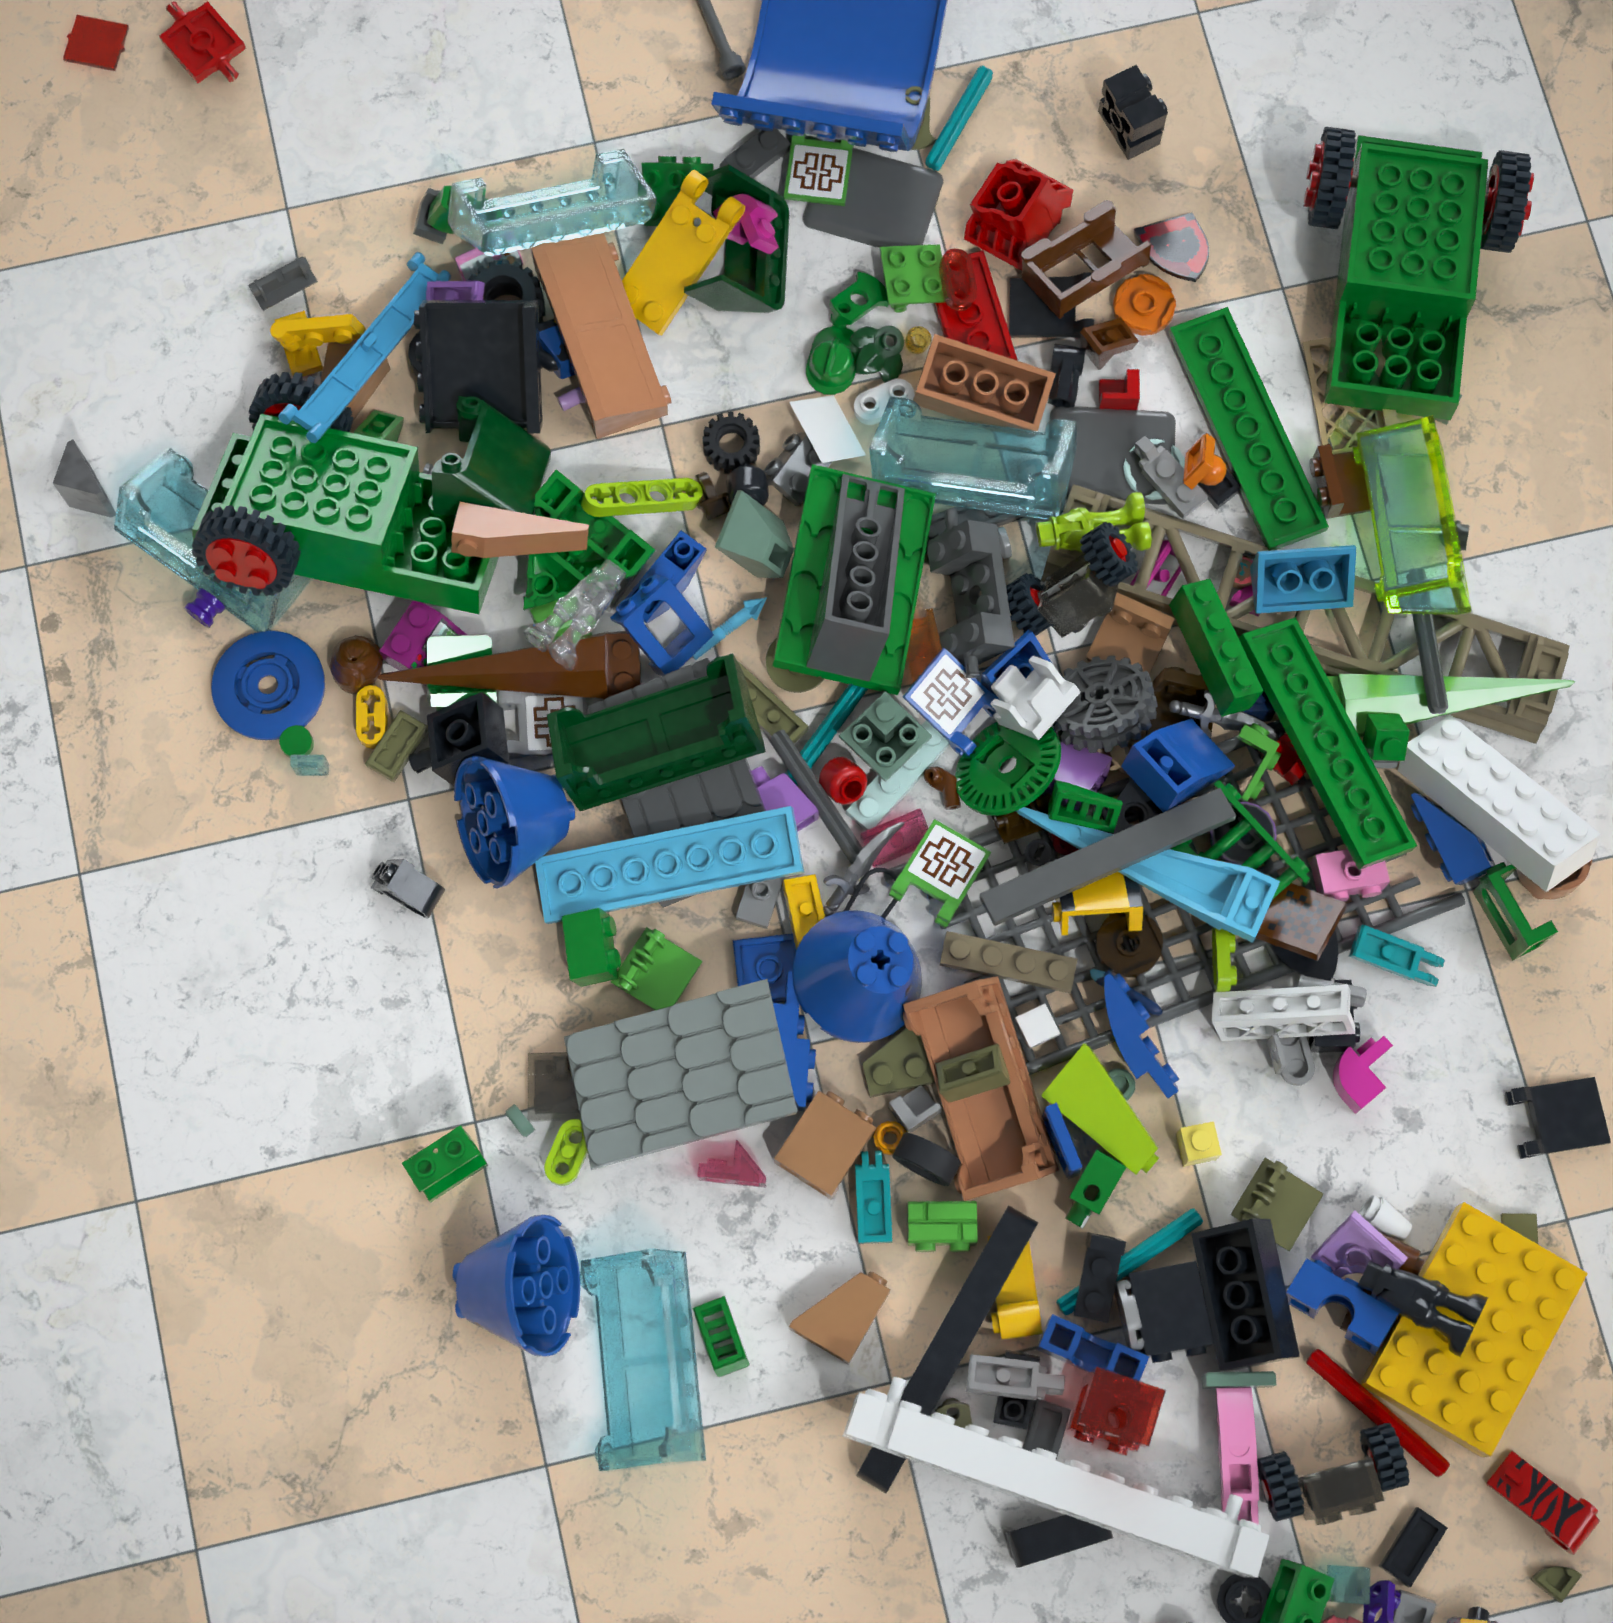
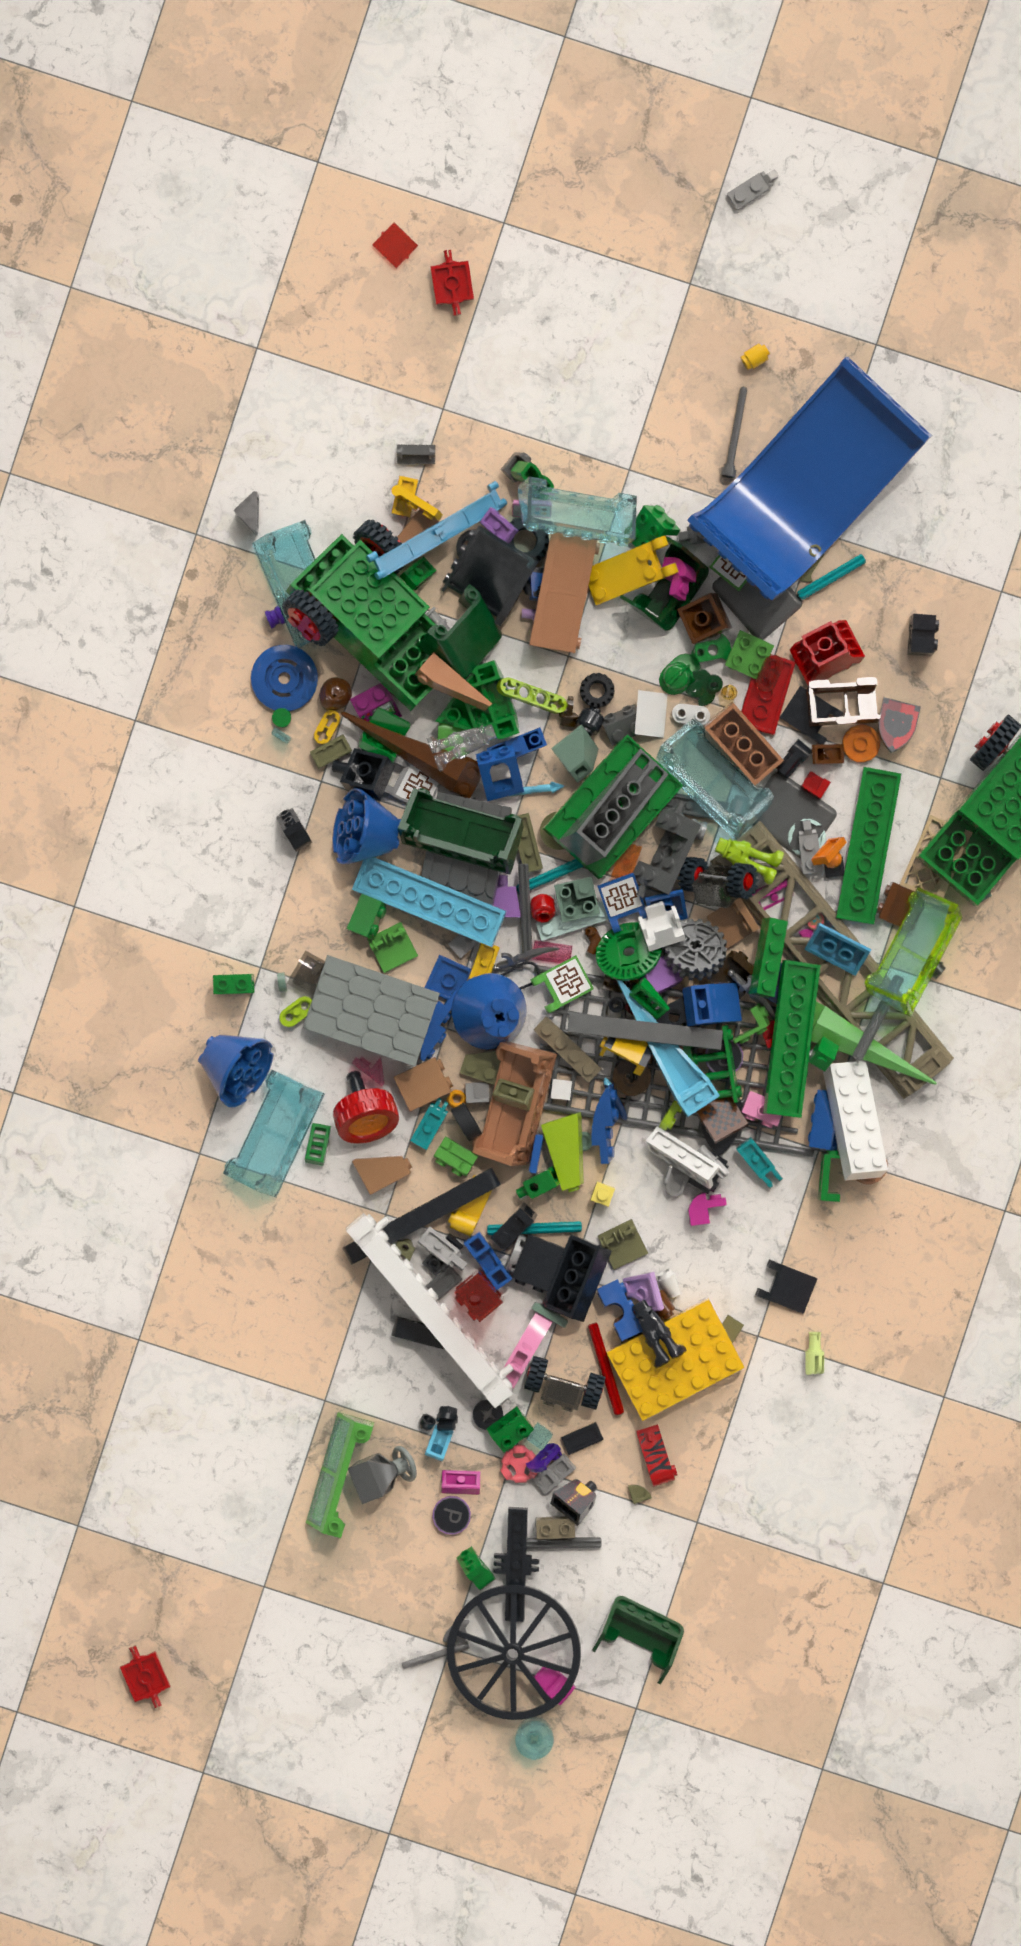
camera: 30 degrees right, 15 degrees up
none -> red wheel [333,1071,399,1144]
none -> reddish brown slope [677,593,732,644]

